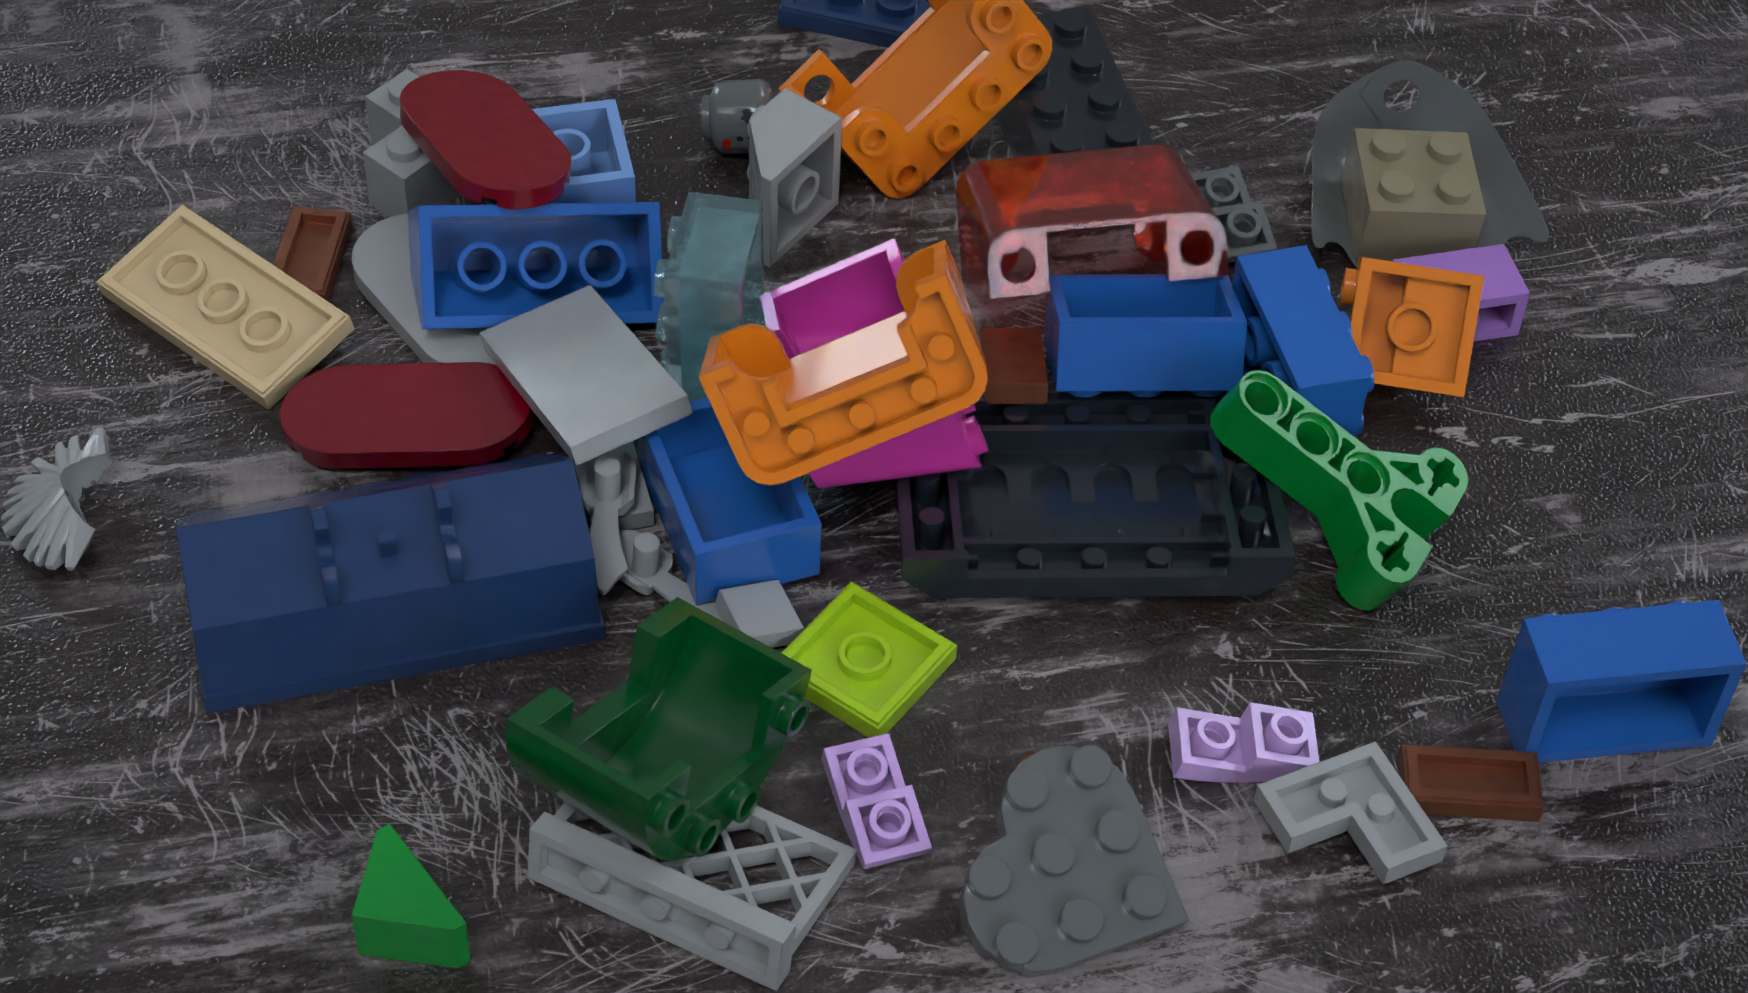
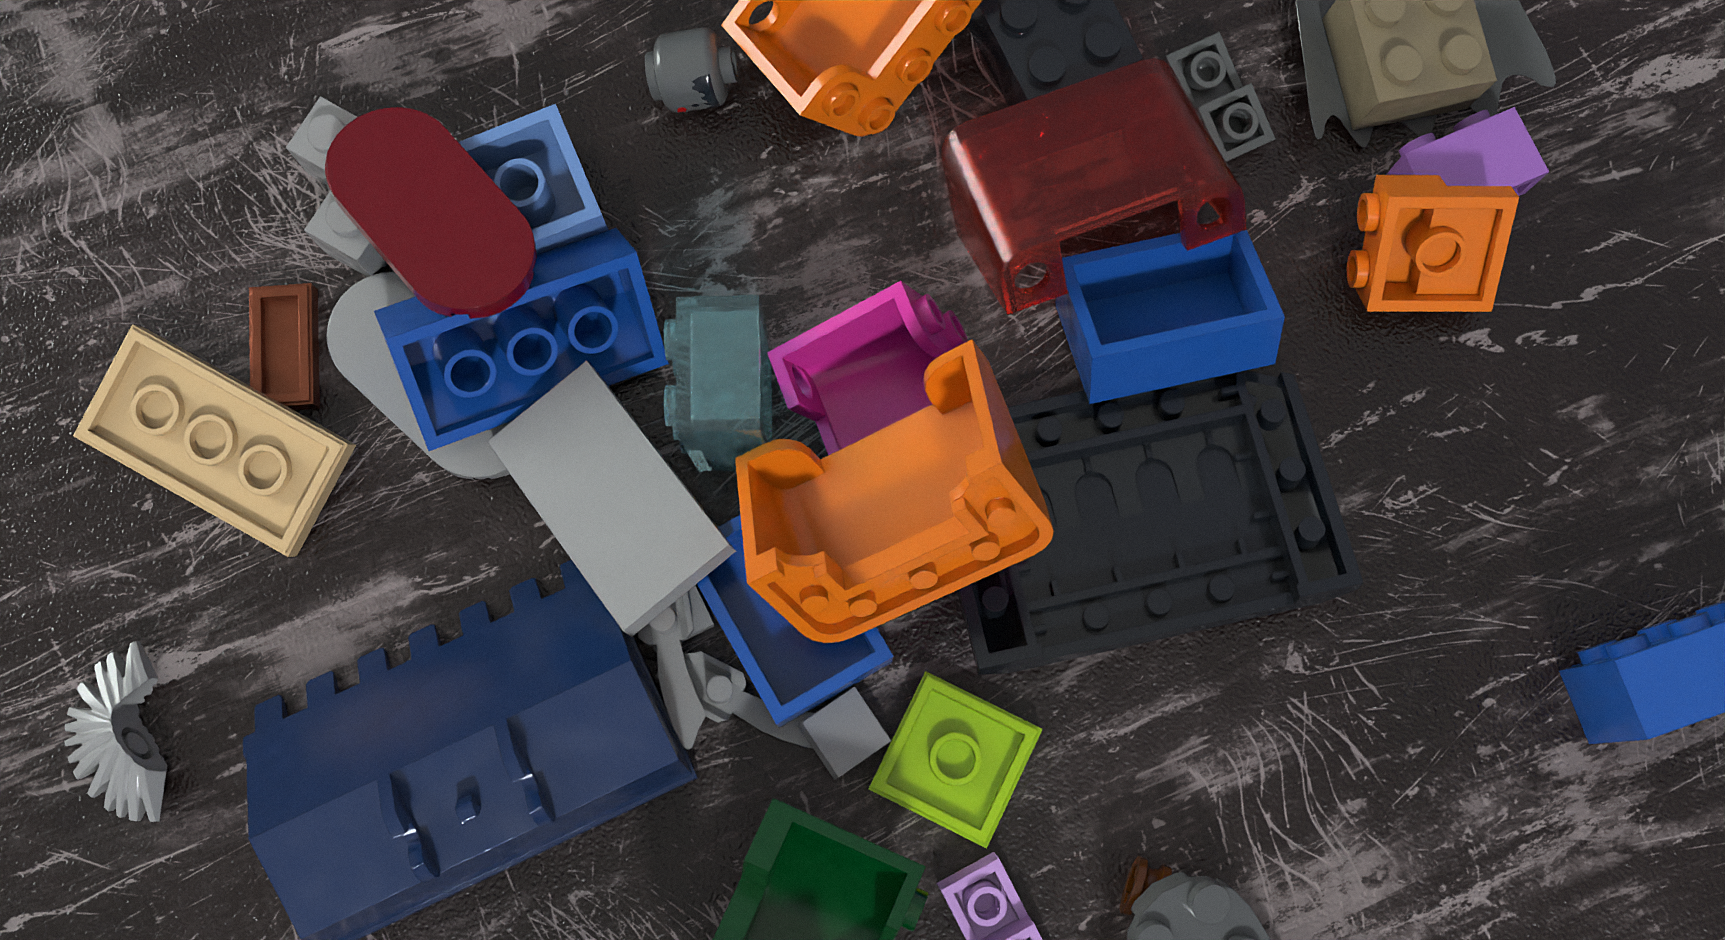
camera: 10 degrees left, 30 degrees up
dark red tile [280,362,533,469] -> none
light grey slope [747,88,842,268] -> none
copper tile [980,328,1048,405] -> none
lavender slope [1168,702,1320,783] -> none
green beam [1210,370,1469,611] -> none
blue brick [1232,245,1374,438] -> none
light grey plate [1254,741,1448,884] -> none
copper tile [1398,744,1544,822] -> none

